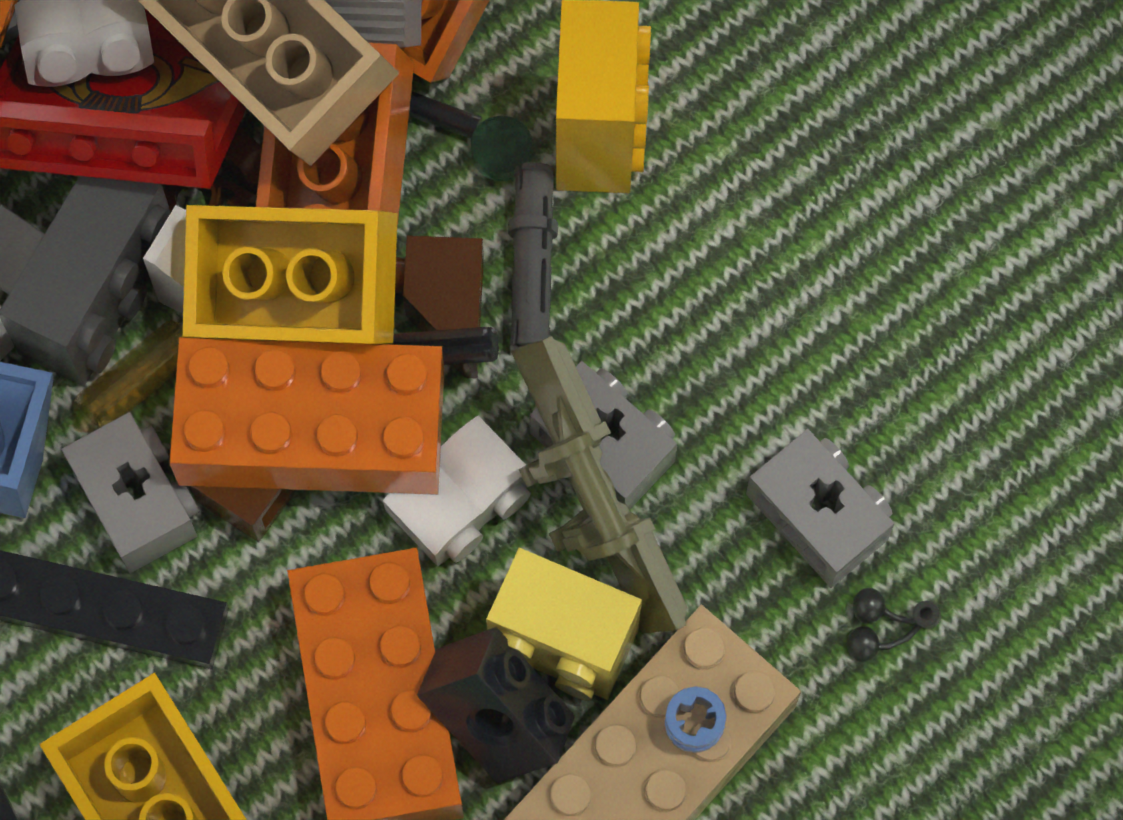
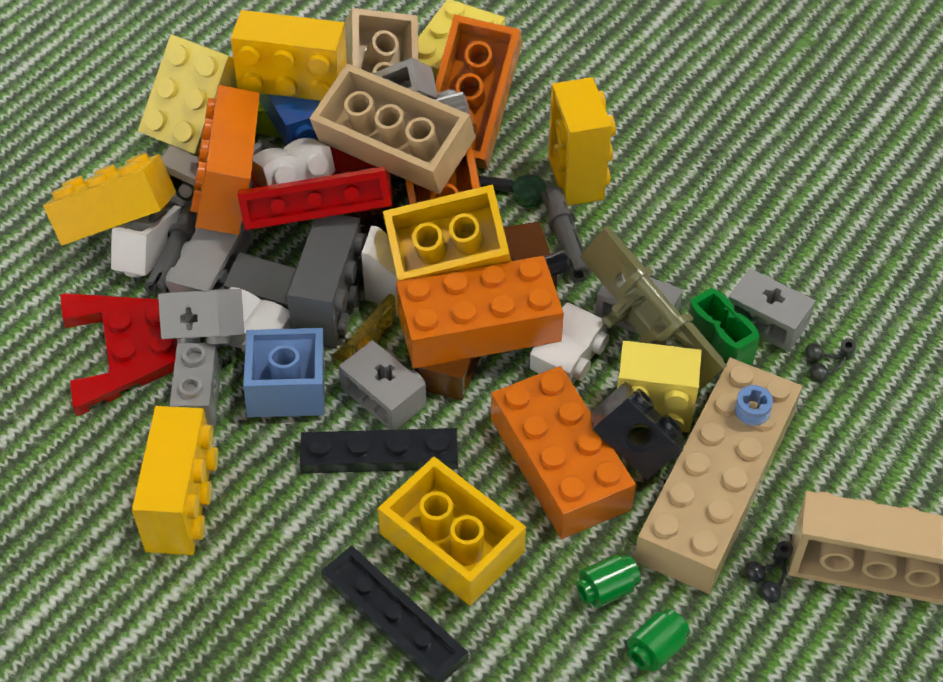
camera: 15 degrees left, 20 degrees down
none -> green brick [688,288,760,371]

